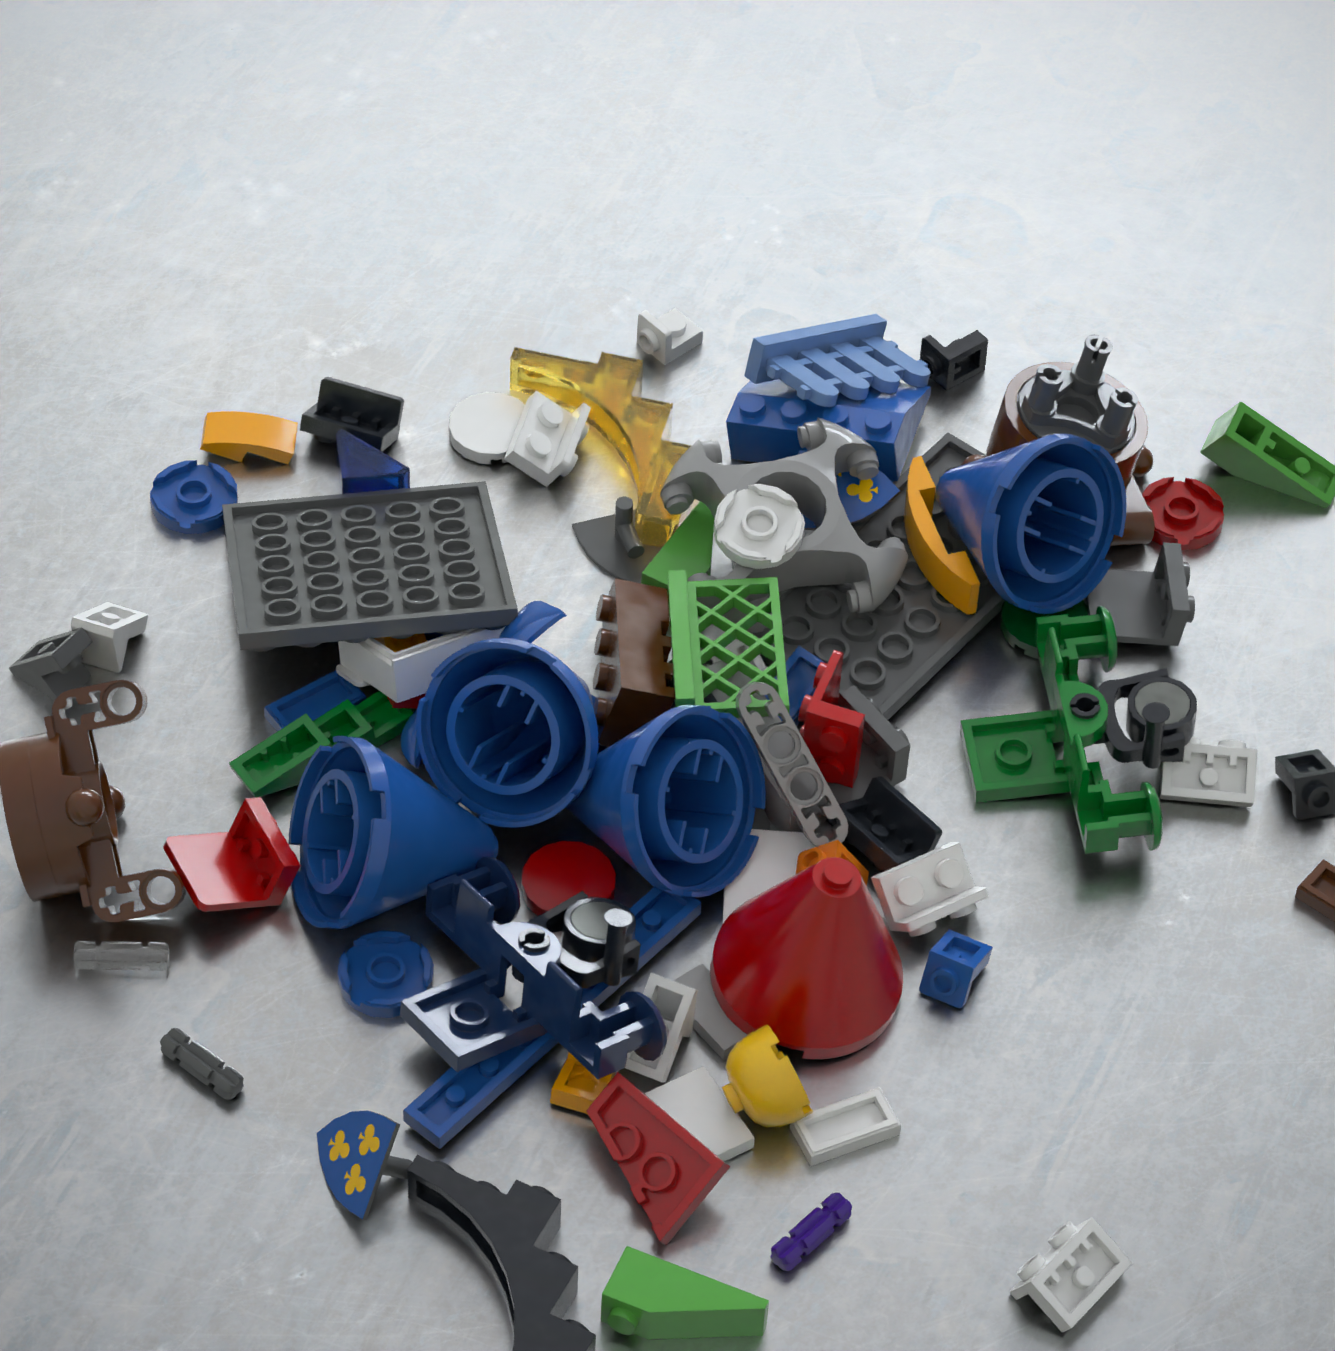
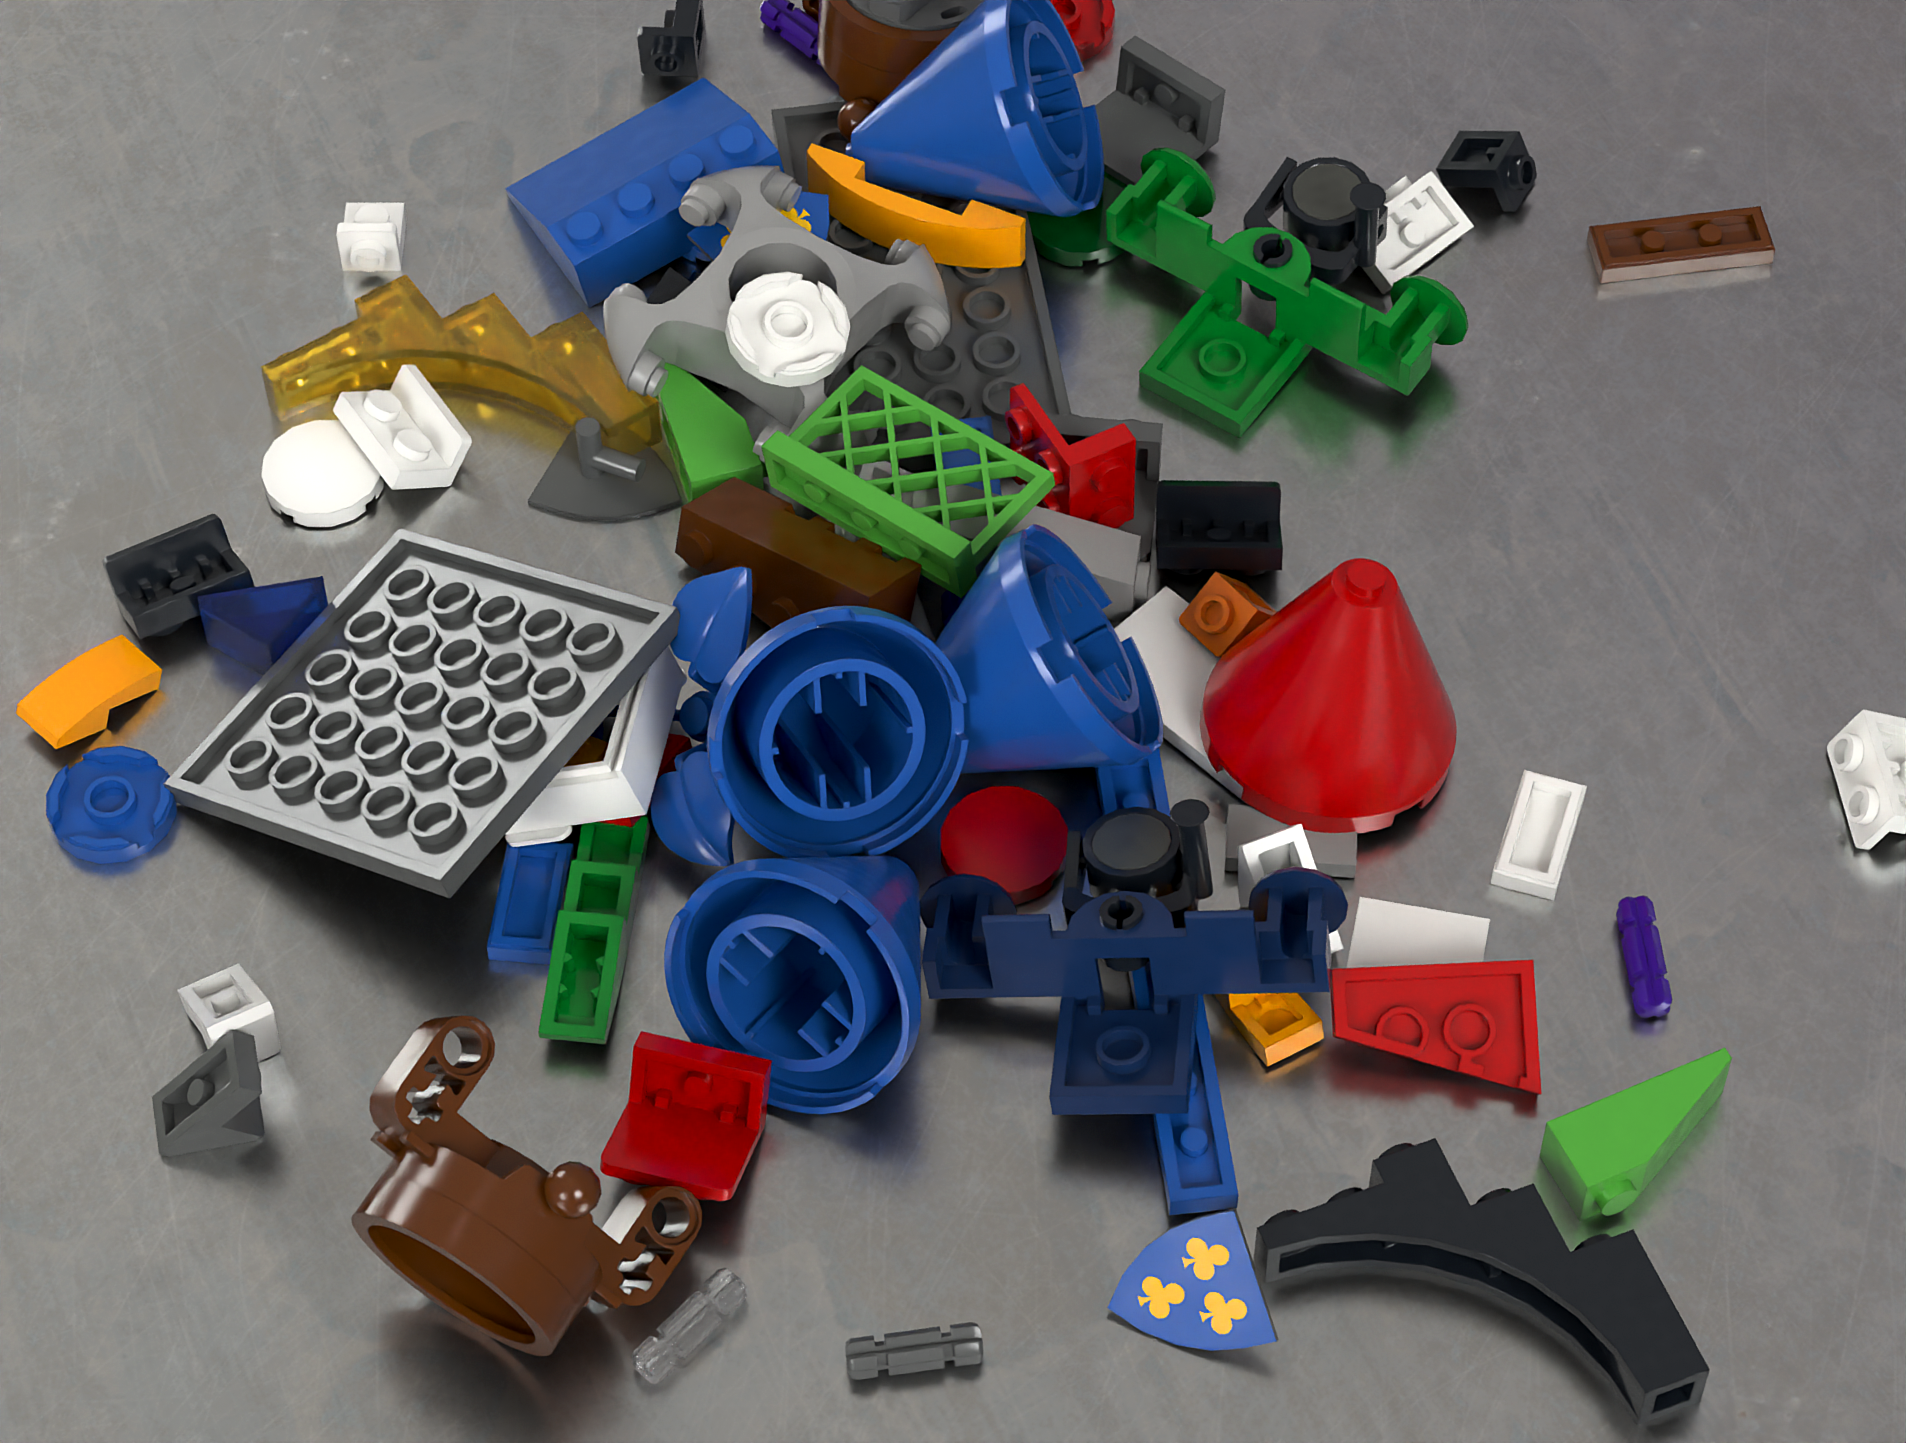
camera: 45 degrees left, 5 degrees up
blue tile [337,931,434,1018] -> none
yellow cylinder [721,1025,813,1127] -> none
light grey beam [735,682,848,846] -> none
medium blue fence [744,314,931,407] -> none
white bracket [871,842,989,937] -> none
blue bracket [919,929,993,1008] -> none

